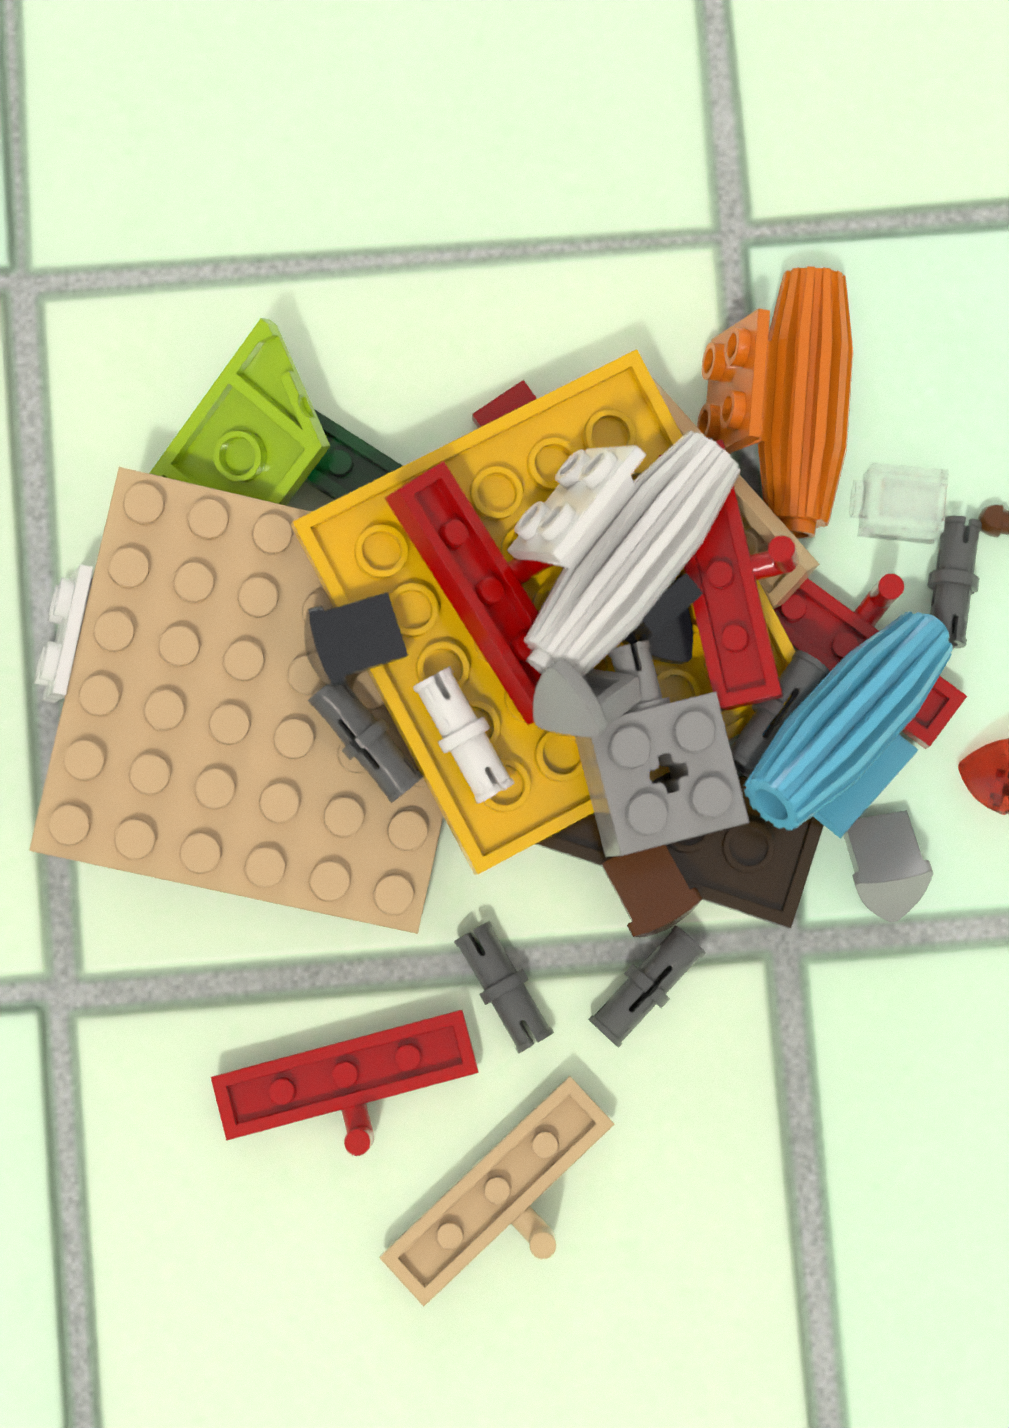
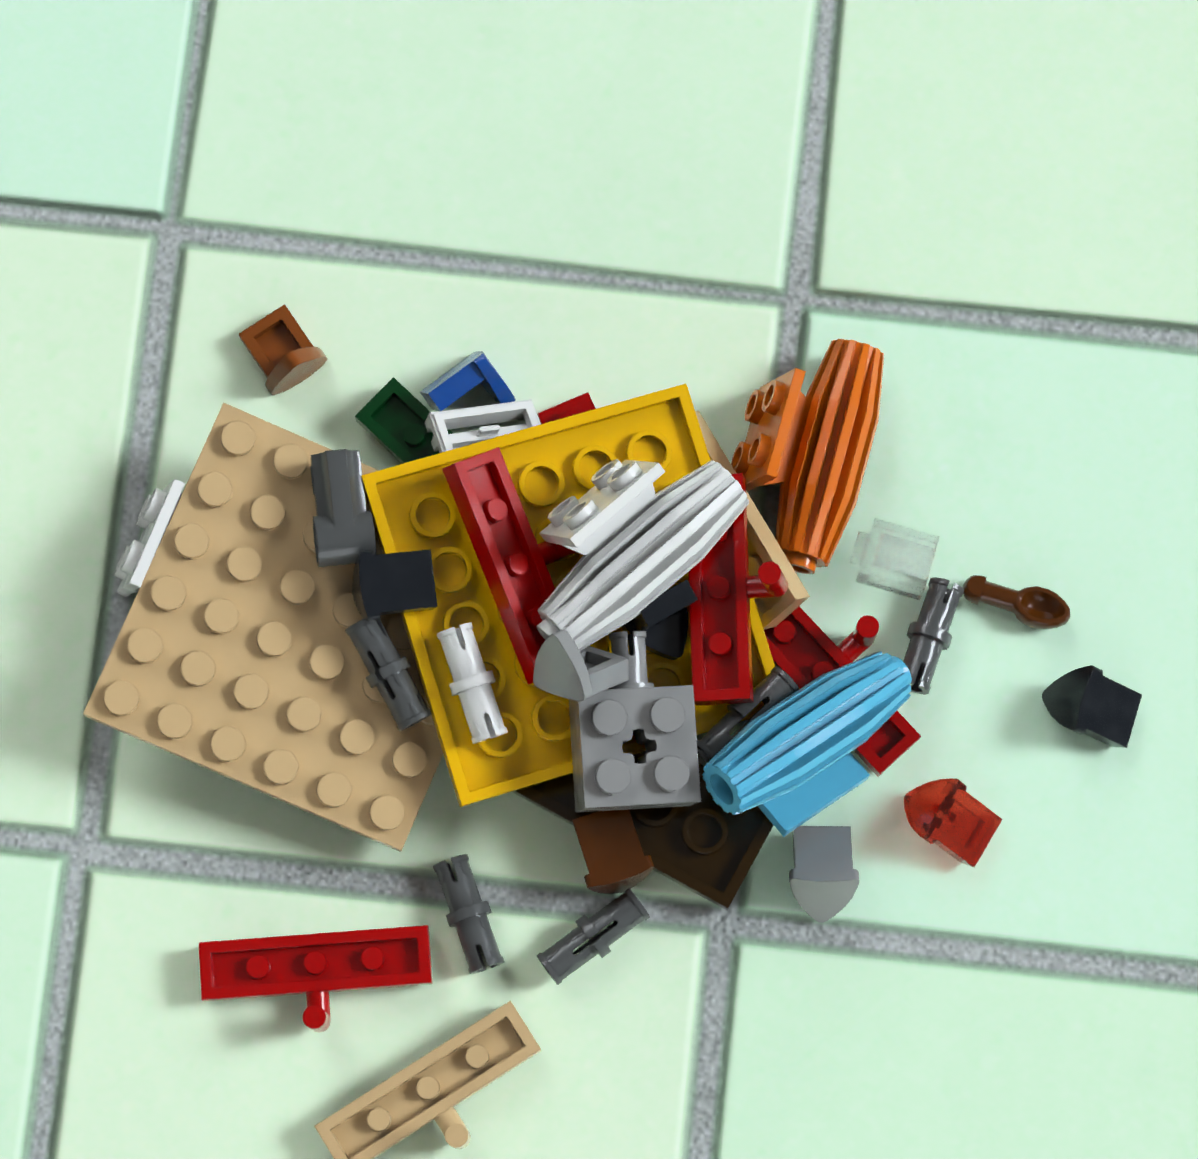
camera: 10 degrees right, 5 degrees down
lime wing [149,318,330,506] -> none
none -> dark orange tile [239,304,328,395]
none -> dark grey piece [310,449,376,567]
none -> blue tile [420,351,516,411]
none -> white tile [425,399,541,453]

